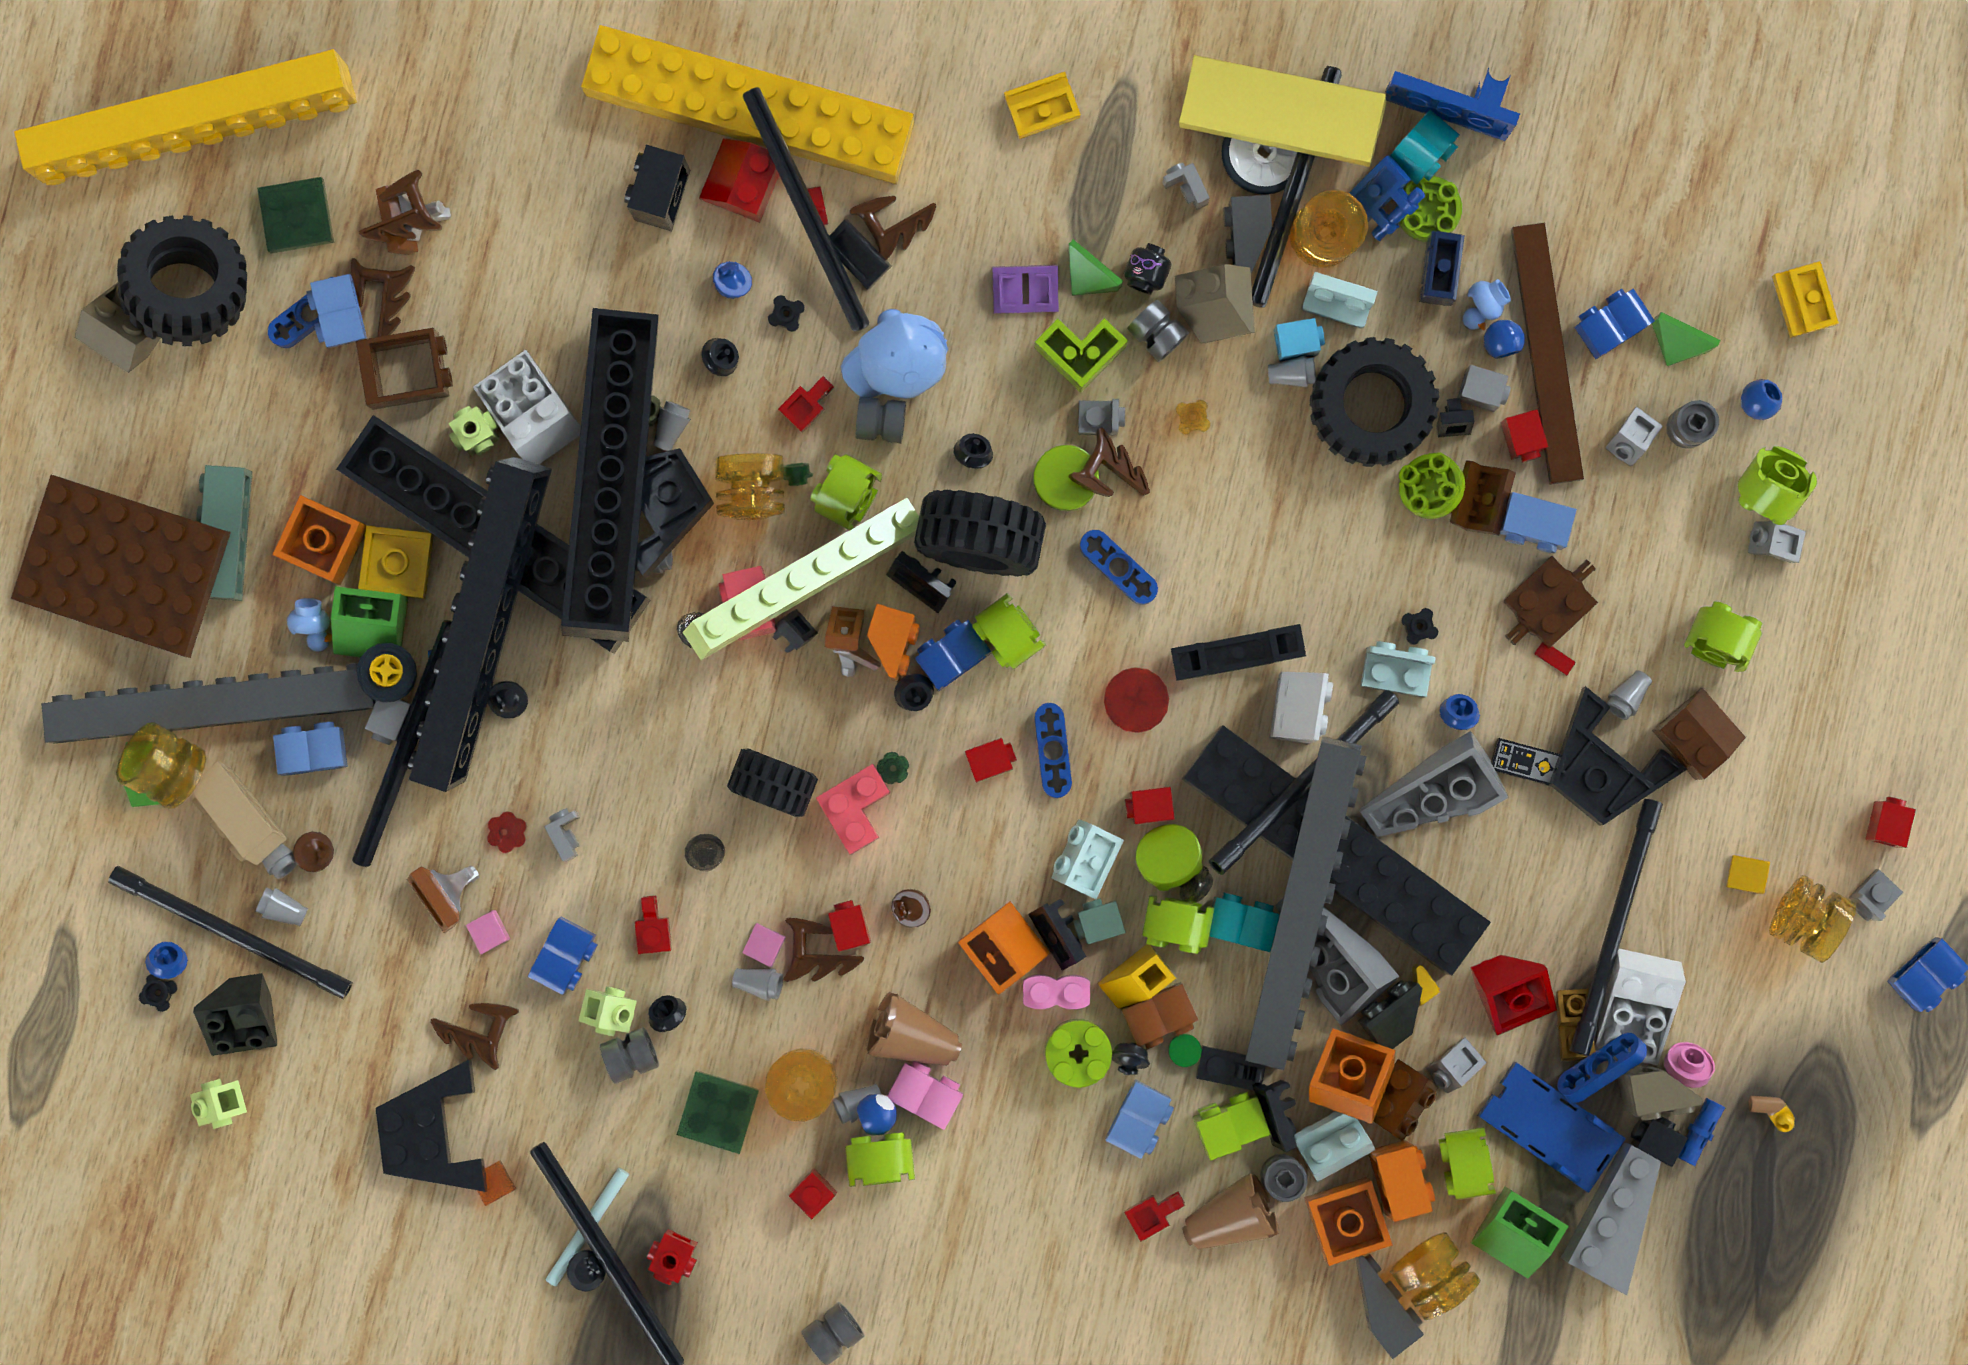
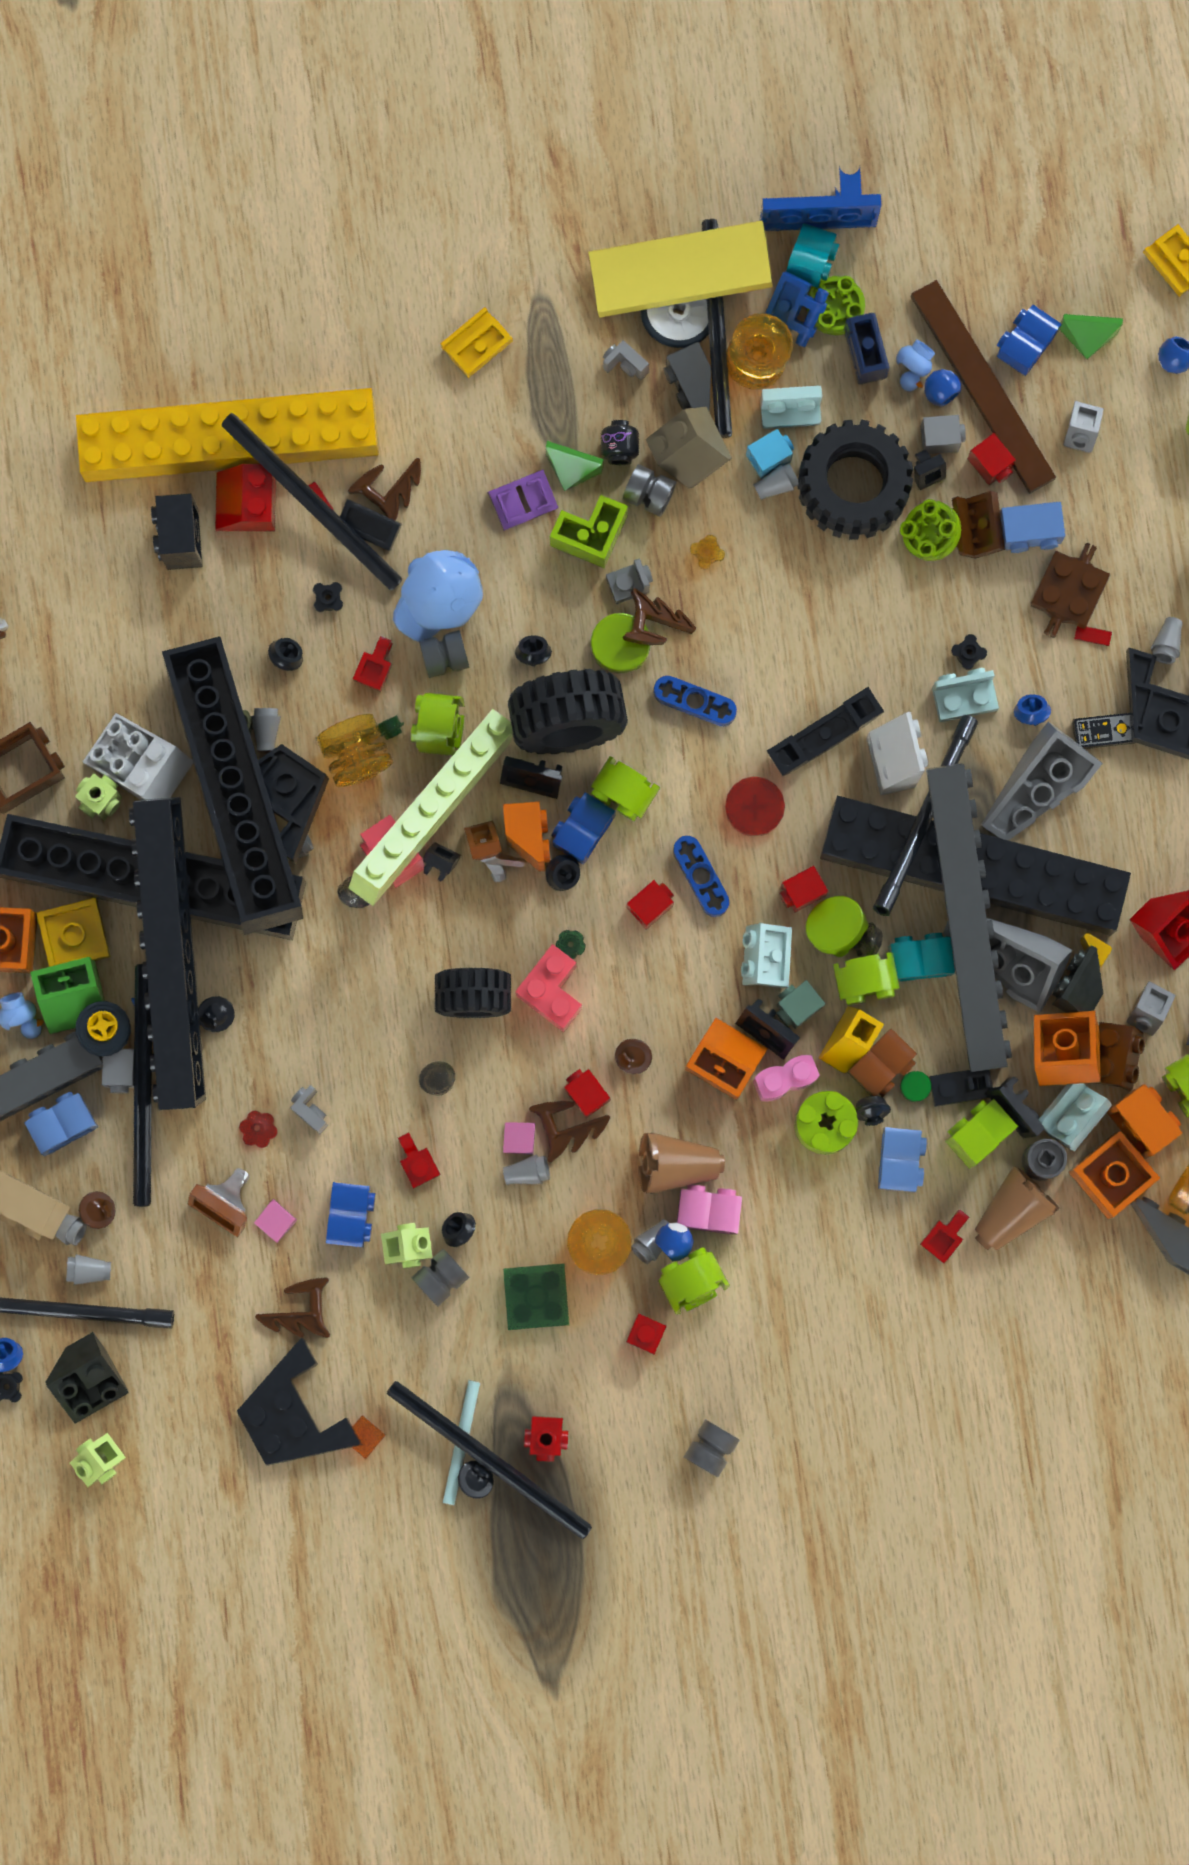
camera: 25 degrees left, 5 degrees down
blue hat [713,261,752,299] -> none
flat silver wheel [1666,400,1719,449] -> none

